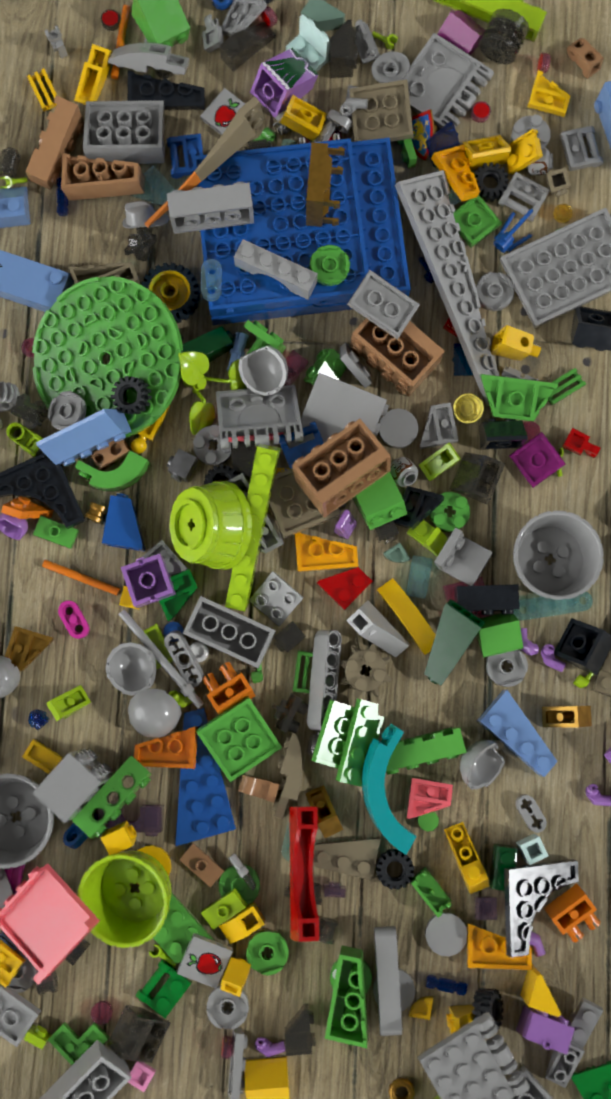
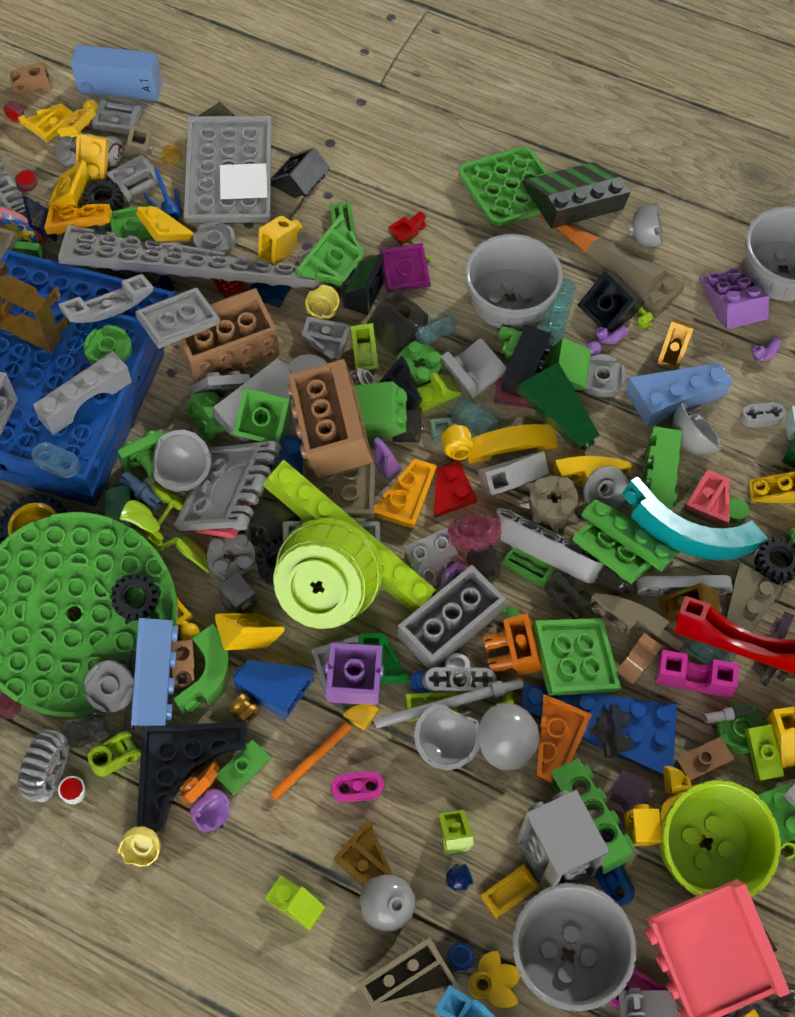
camera: 65 degrees left, 20 degrees down
none -> yellow plate [57,99,99,138]
none -> light grey slope [58,274,154,323]
none -> yellow wing [136,206,194,242]
none -> yellow slope [215,613,285,650]
none -> white sticker [220,163,267,199]
none -> bright green slope [233,387,291,444]
none -> clear light blue plate [415,316,457,345]
none -> medium lavender arm [438,562,468,591]
none -> yellow head [441,424,474,460]
none -> clear pink gear [448,513,502,552]
none -> bright green bracket [499,326,522,364]
none -> yellow slope [553,456,632,487]
none -> light grey dish [583,466,628,509]
none -> clear smoke hips [589,704,634,758]
none -> light grey beam [636,575,733,596]
none -> dark pink arch [654,650,739,698]
none -> yellow tile [663,766,692,794]

